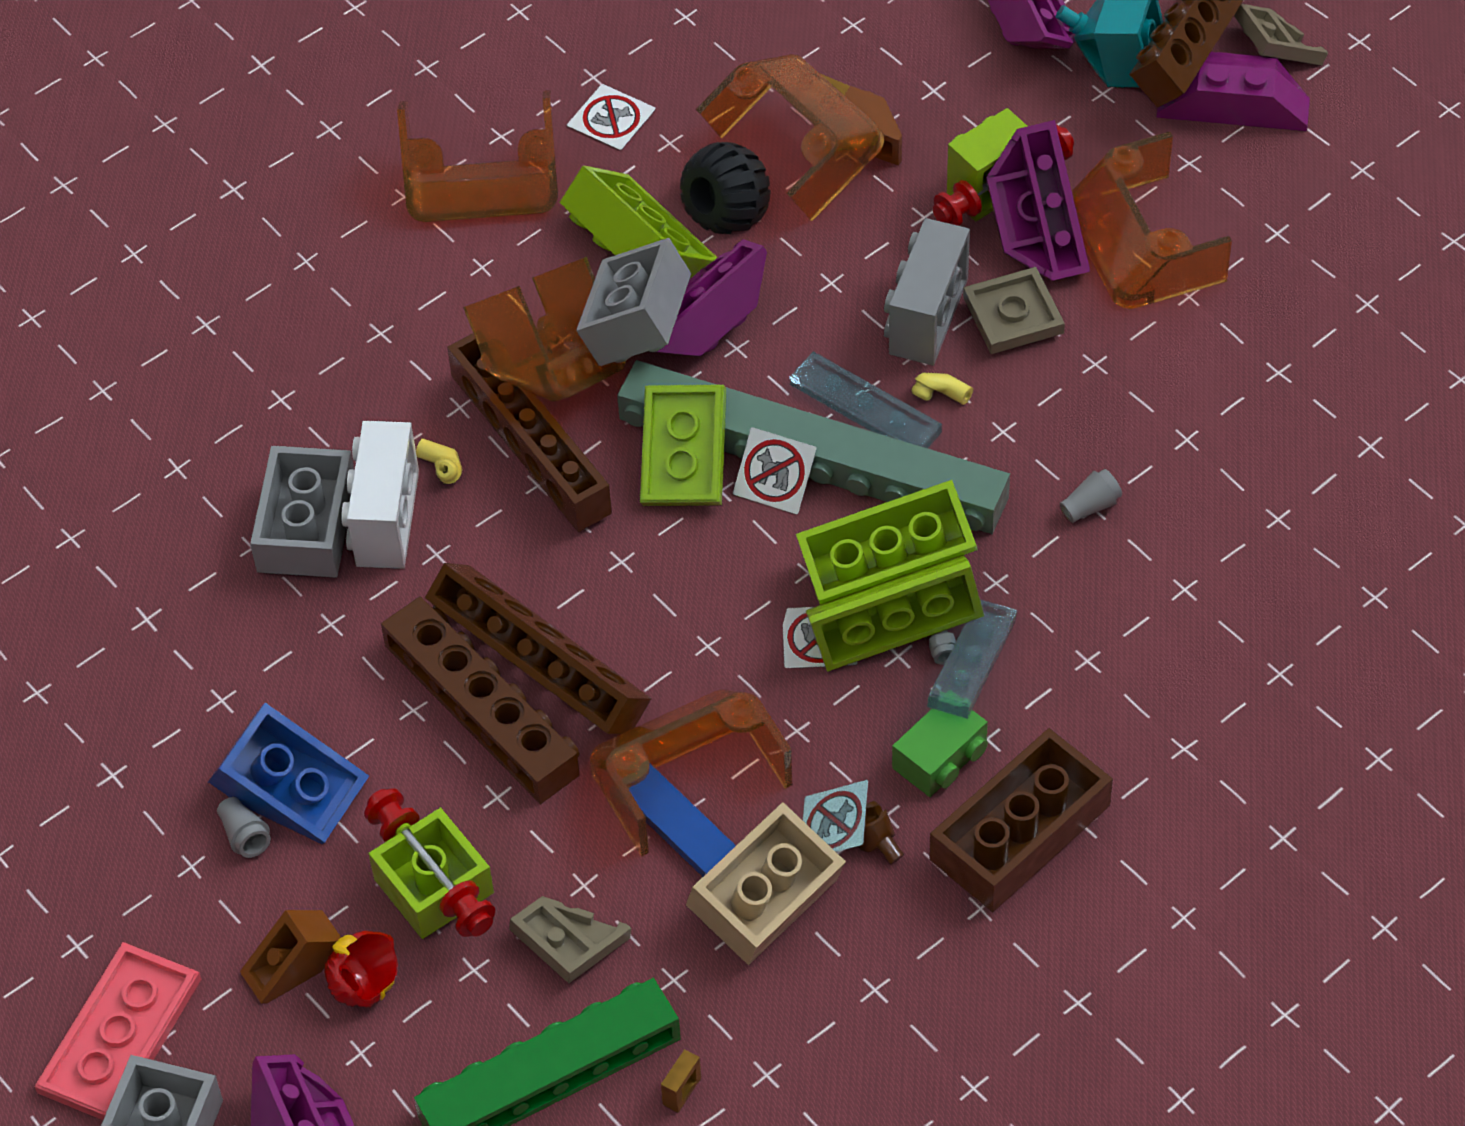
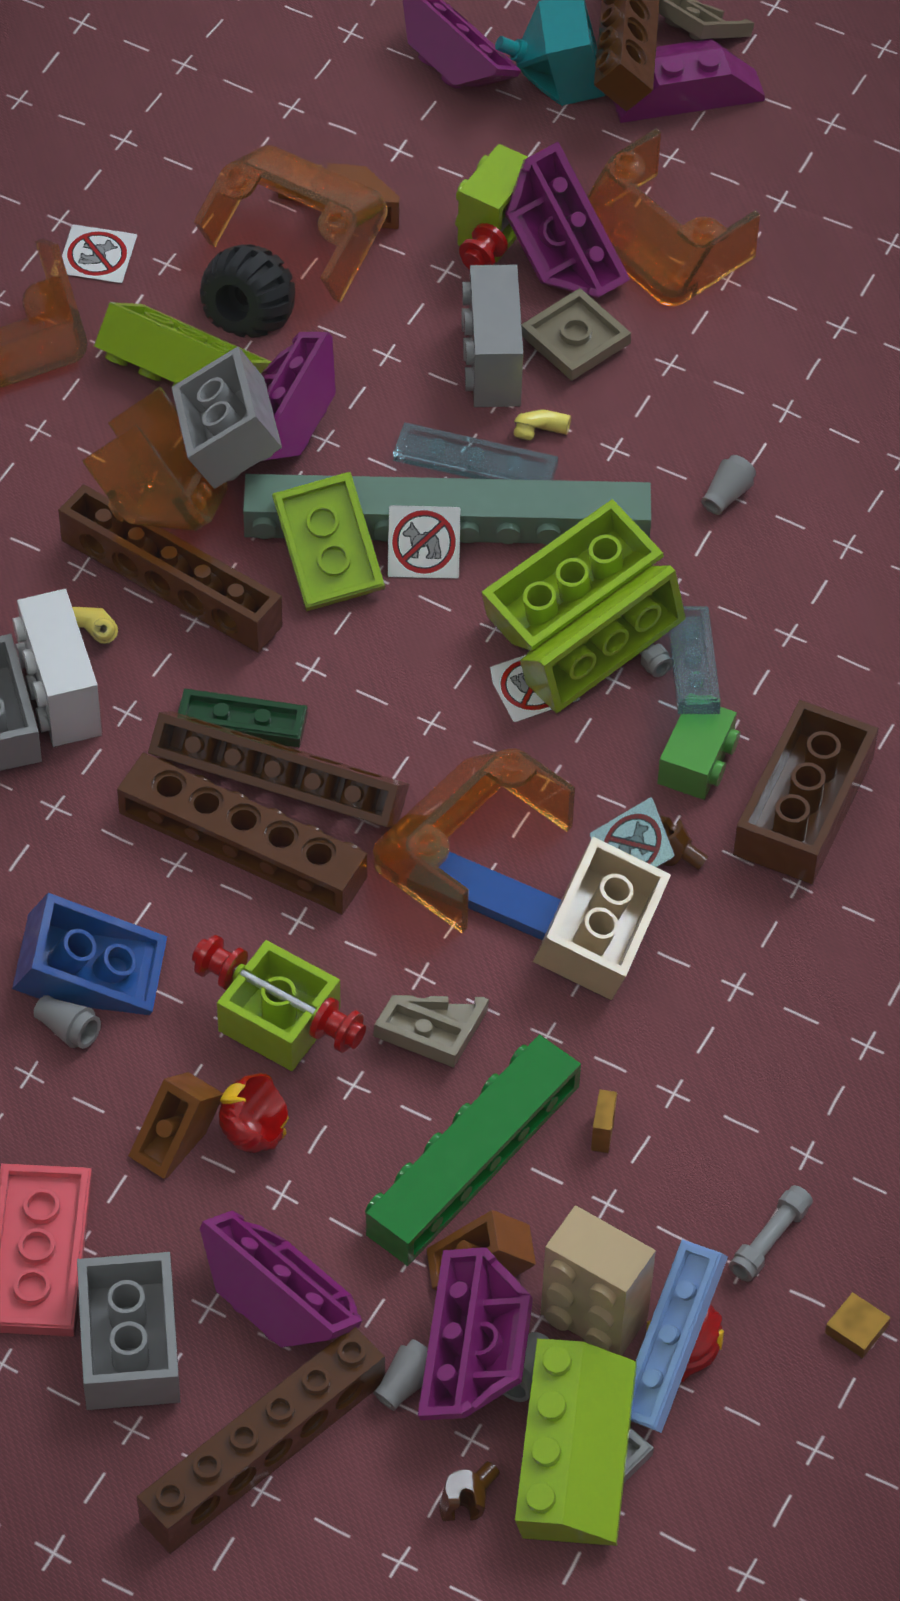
camera: 25 degrees left, 0 degrees up
none -> dark green tile [178,688,308,748]

